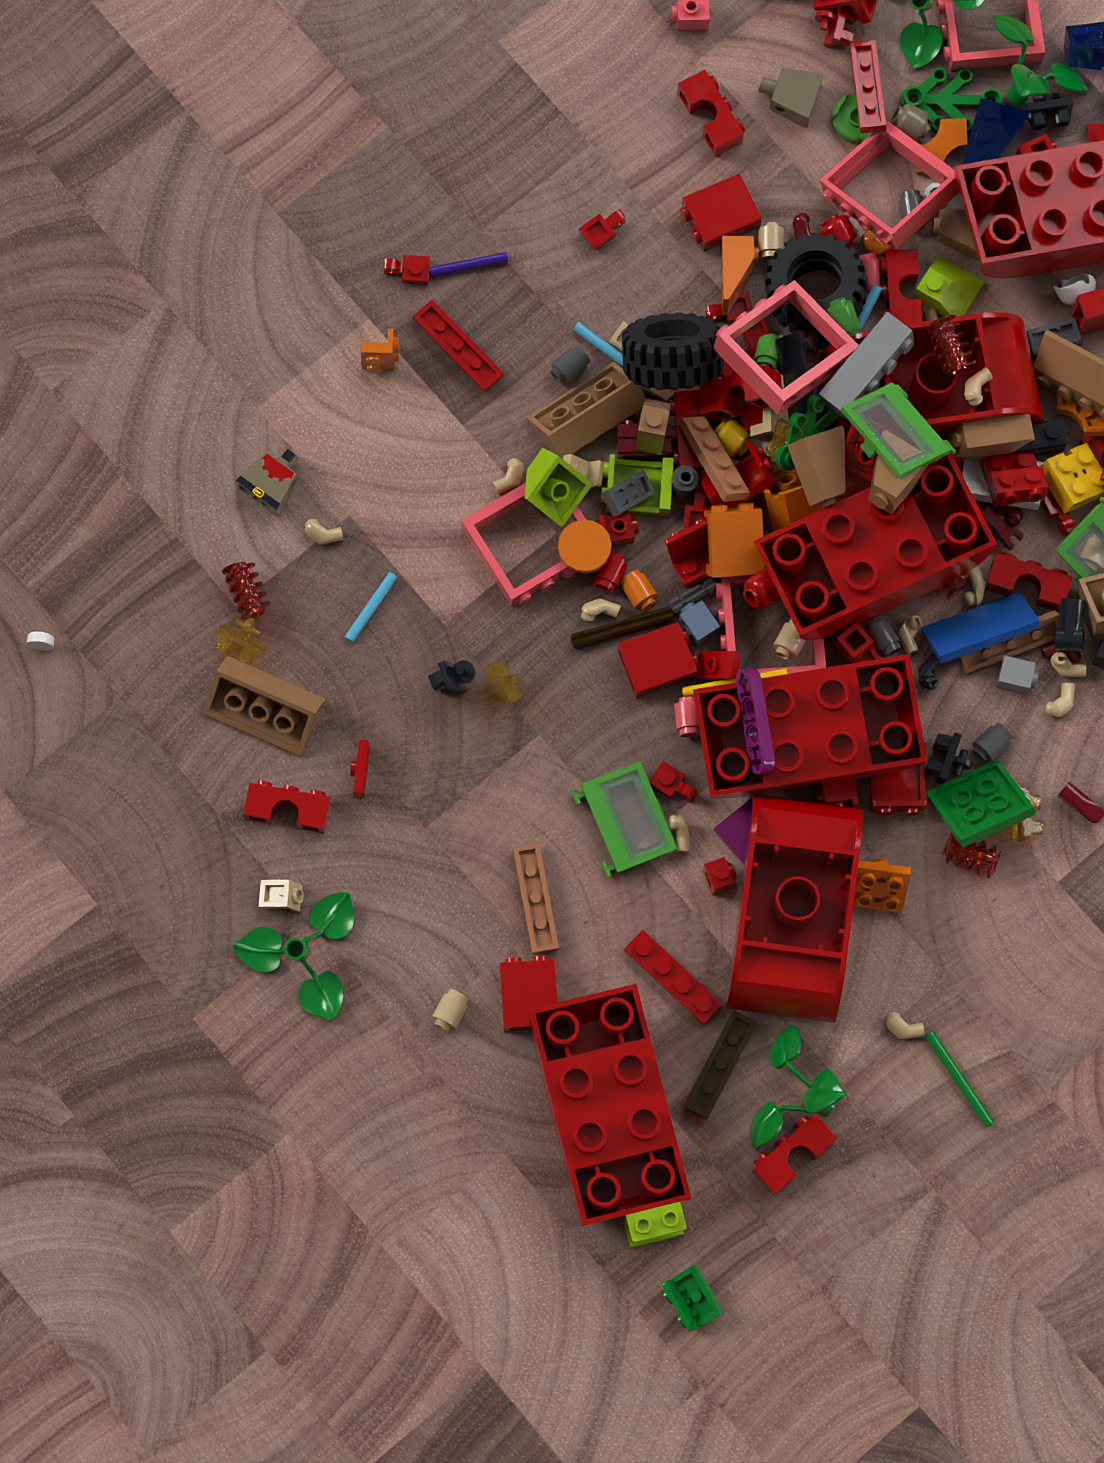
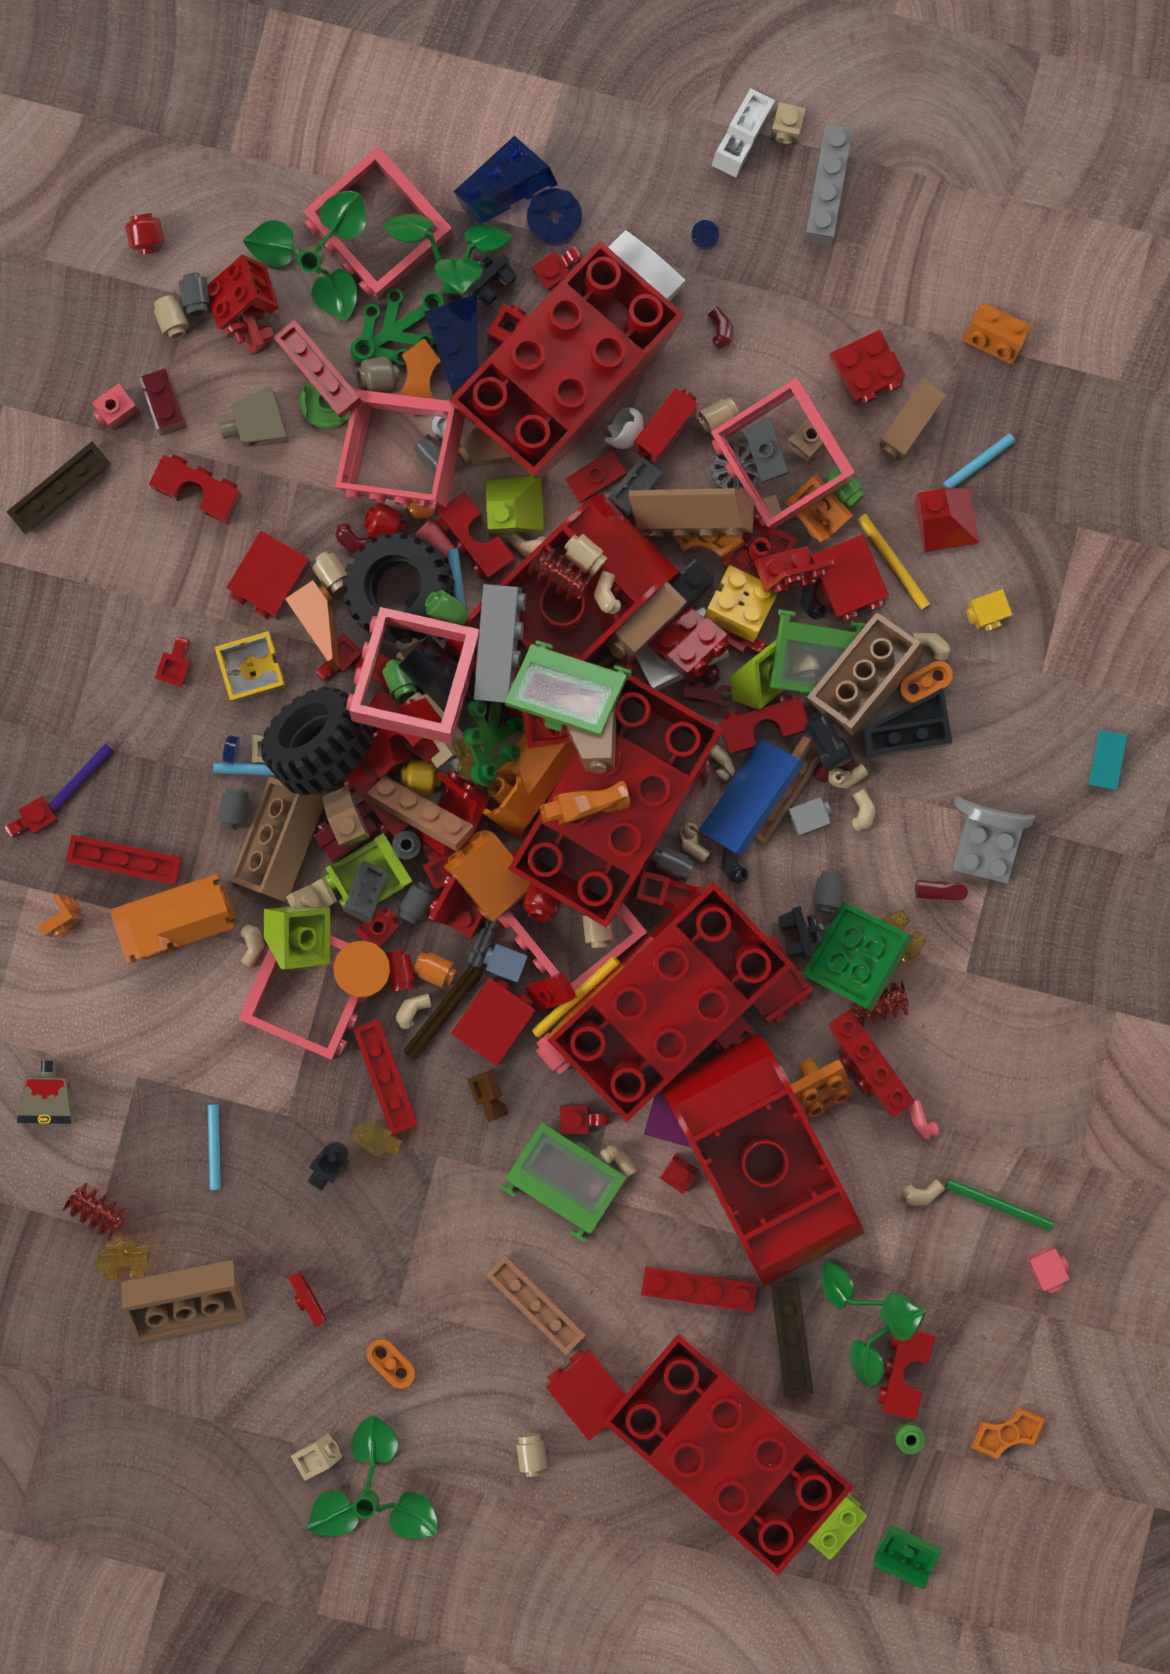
camera: 30 degrees left, 10 degrees up
red arch [243,780,331,834] -> none
tan arm [305,519,344,545] -> none
magenta beam [736,668,775,774] -> none
medium nougat slope [787,426,845,507] -> none
none -> dark brown plate [7,441,111,535]
none -> orange brick [110,874,237,964]
none -> dark red brick [139,369,187,436]
none -> piece [215,631,286,703]
none -> clear blue tile [223,735,240,764]
none -> red plate [353,1019,419,1135]
none -> orange plate [367,1338,416,1389]
none -> dark grey brick [398,882,437,925]
none -> reddish brown plate [467,1069,508,1122]
none -> orange hips [539,781,630,825]
none -> tan brick [564,534,608,576]
none -> red plate [565,449,627,503]
none -> lime slope [730,639,792,710]
none -> red bracket [828,1010,915,1117]
none -> bright green brick [893,1421,925,1454]
none -> coral arm [908,1100,939,1140]
none -> orange tile [970,1406,1046,1460]
none -> coral brick [1025,1246,1070,1293]

